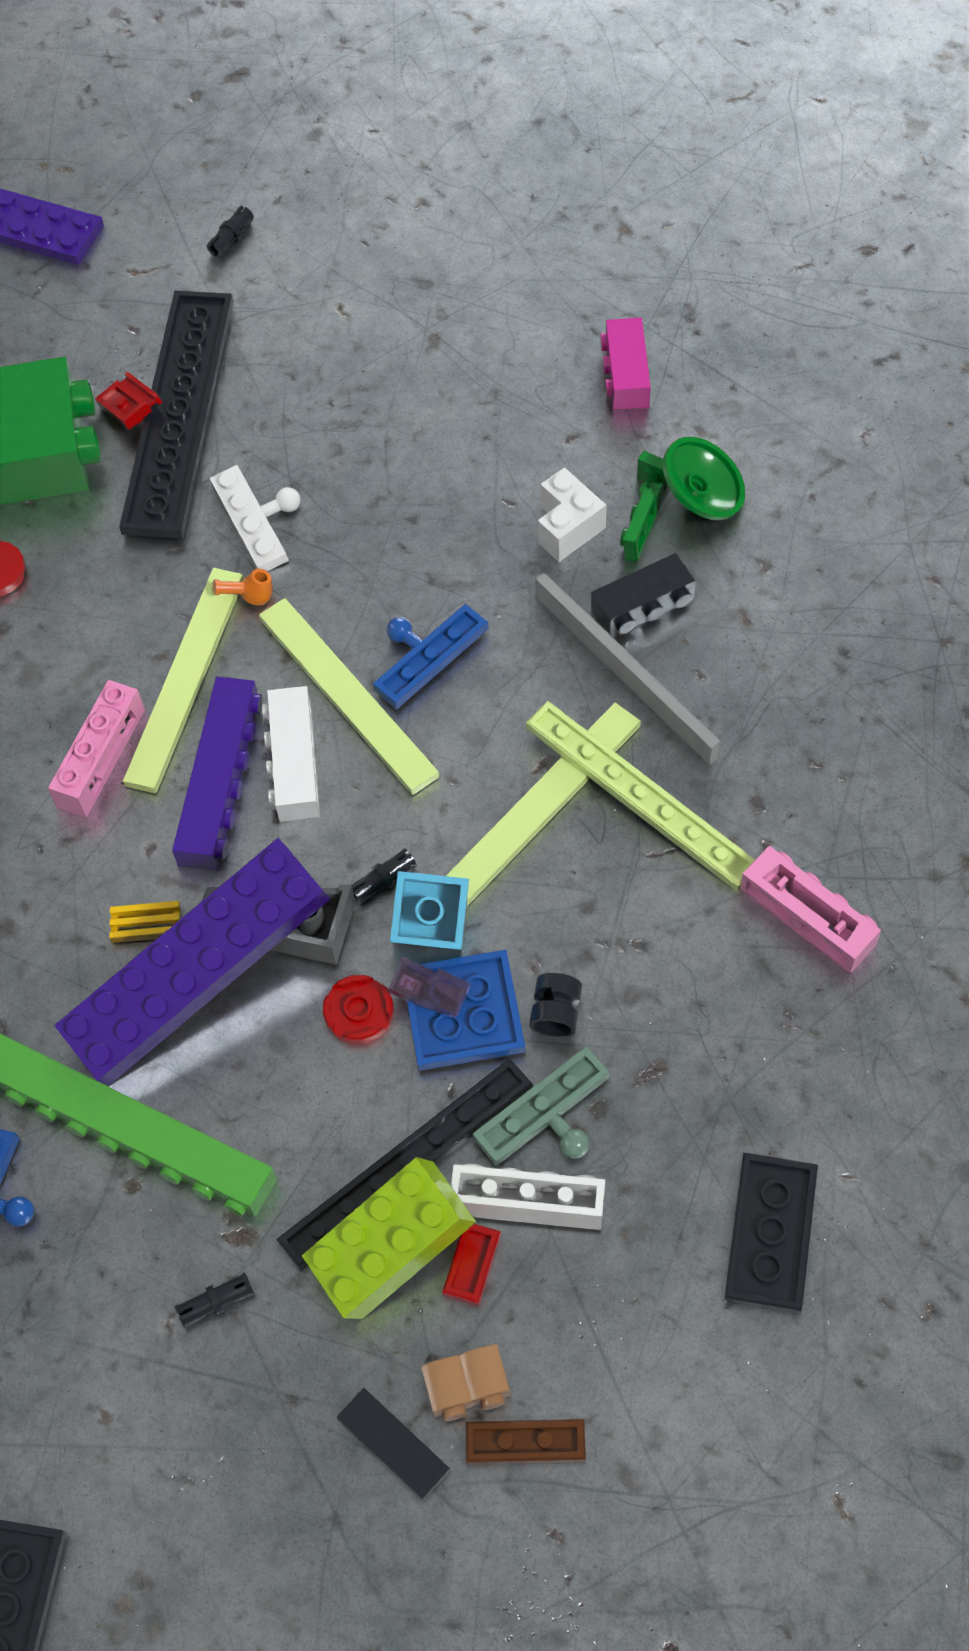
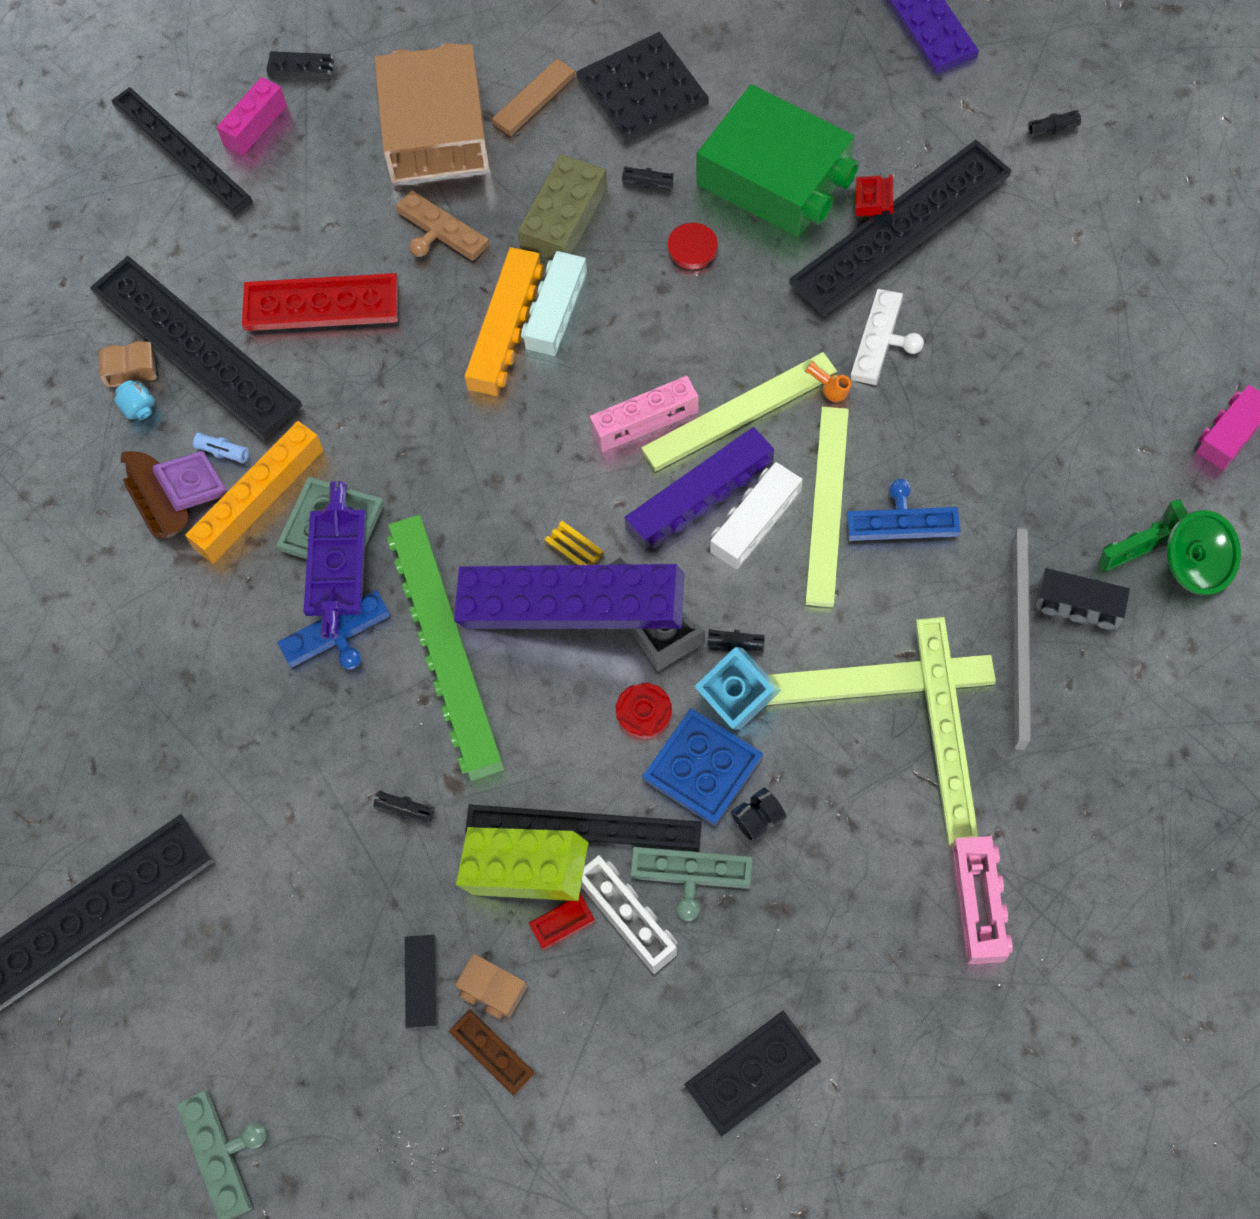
camera: 45 degrees right, 5 degrees up
clear purple slope [387,957,471,1017] -> none
white brick [538,467,607,562] -> none

